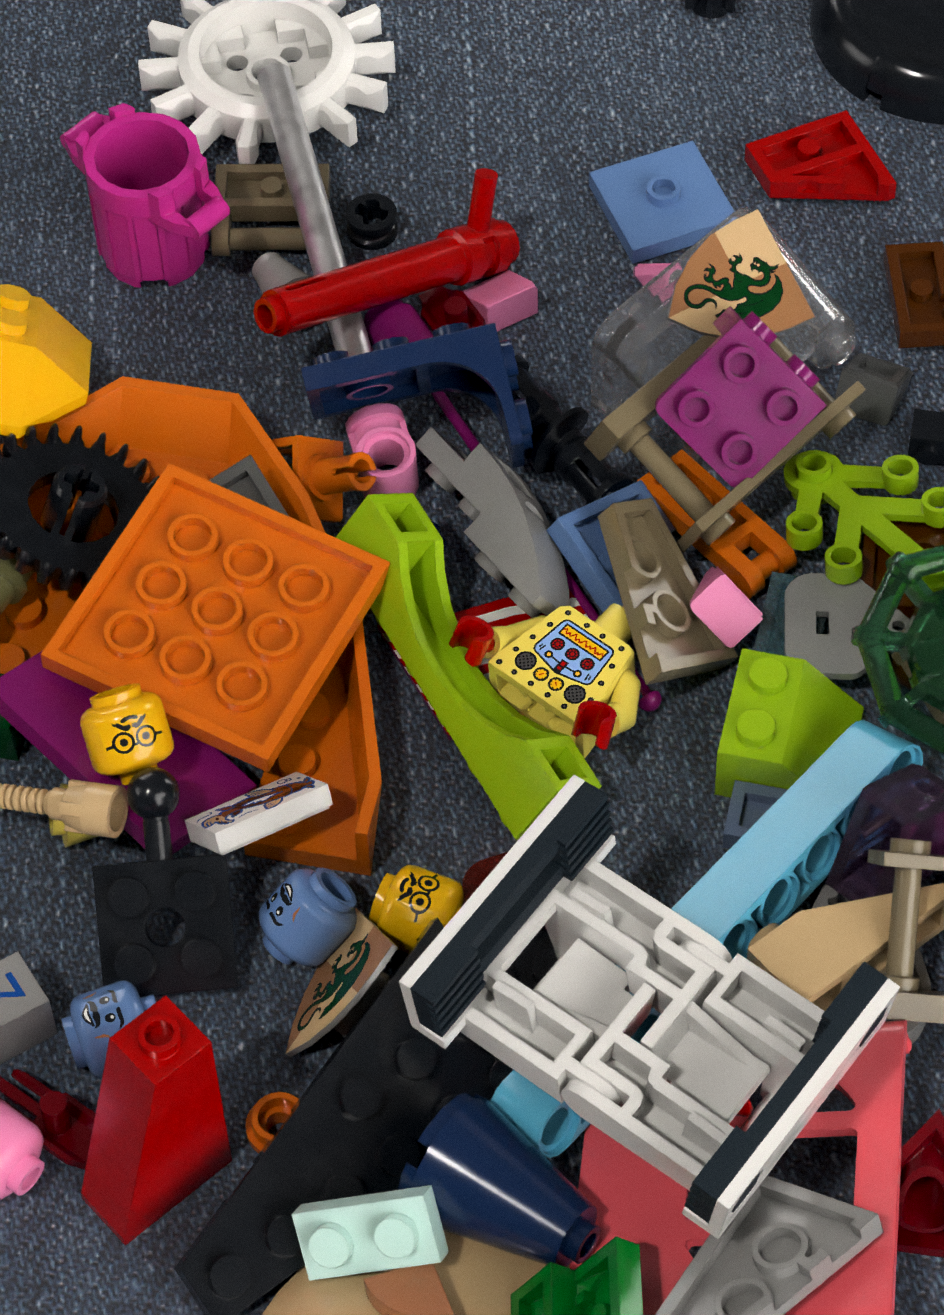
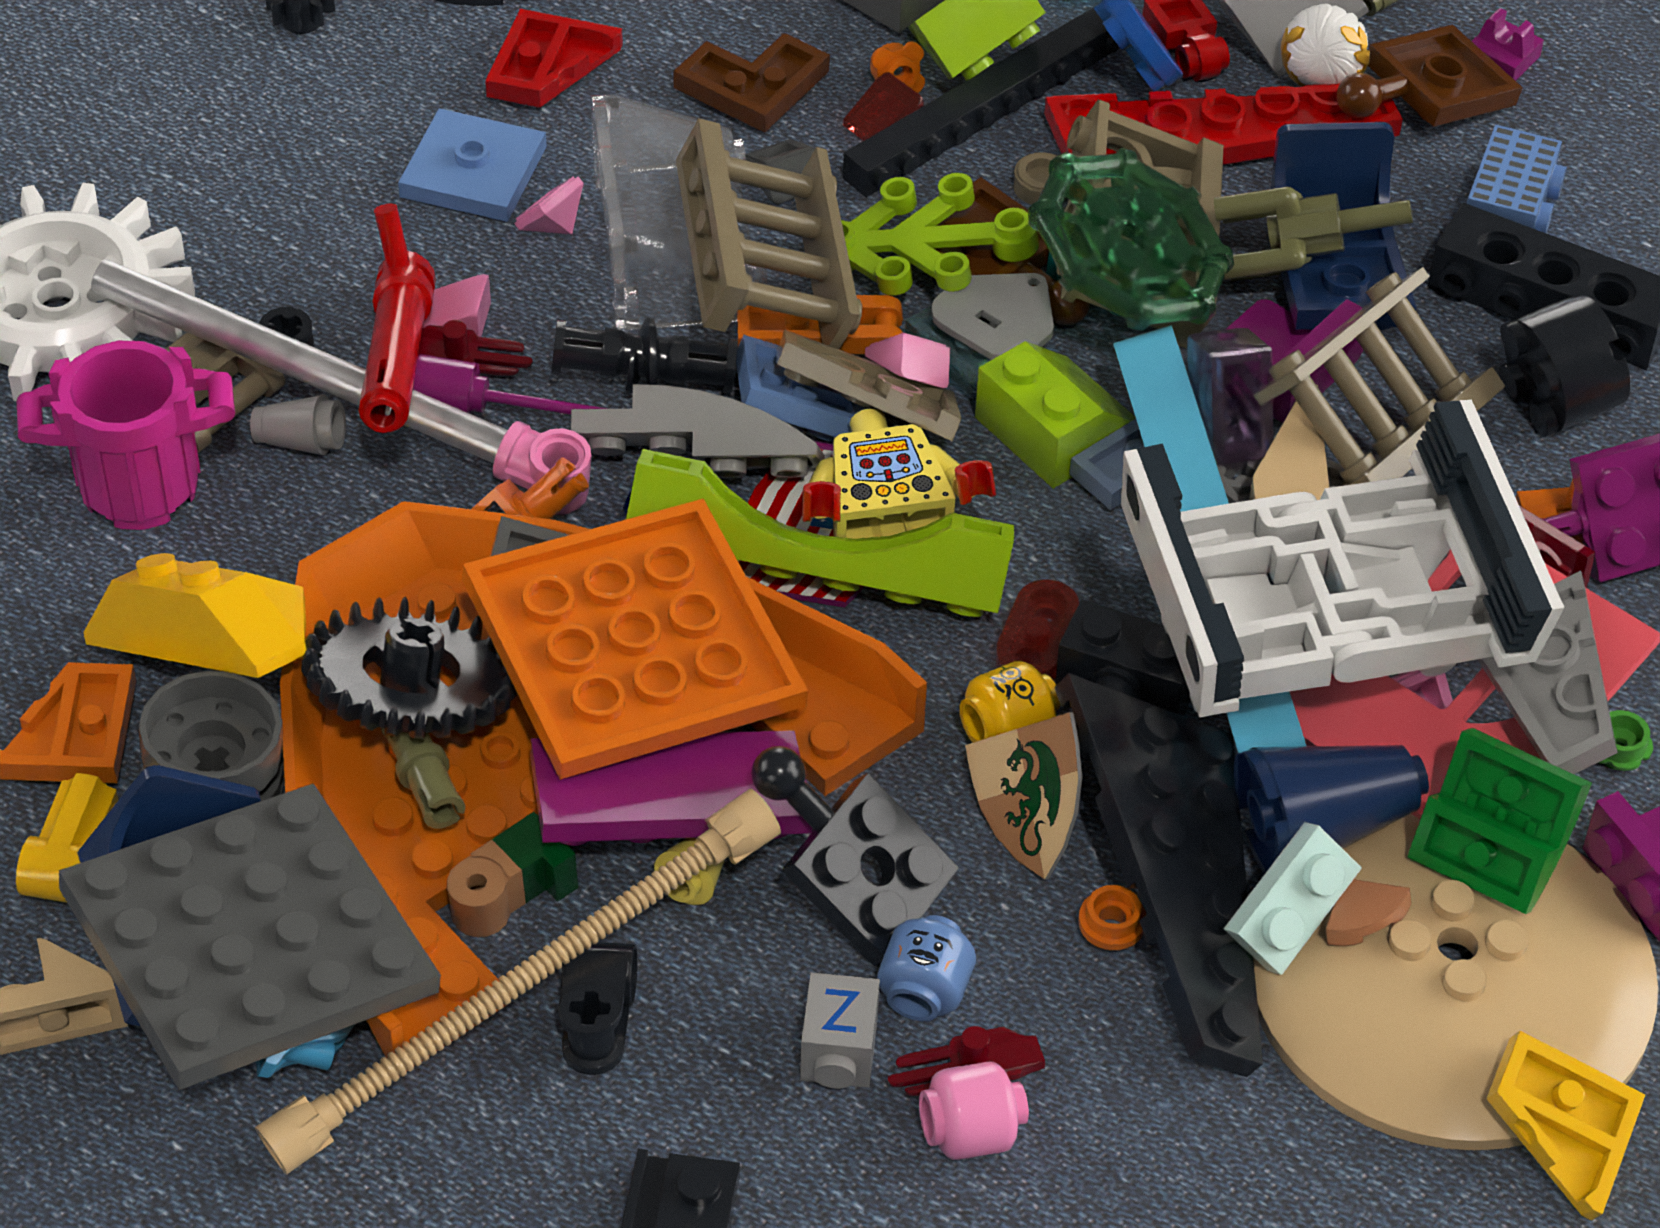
camera: 55 degrees left, 5 degrees down
yellow head [80,683,174,785] -> none
red slope [81,995,232,1246] -> none
white tile [185,772,333,856] -> none
medium blue head [258,867,357,967] -> none
dark blue bracket [301,322,533,468] -> none
magenta bracket [655,306,827,488] -> none
shield [667,209,815,337] -> none

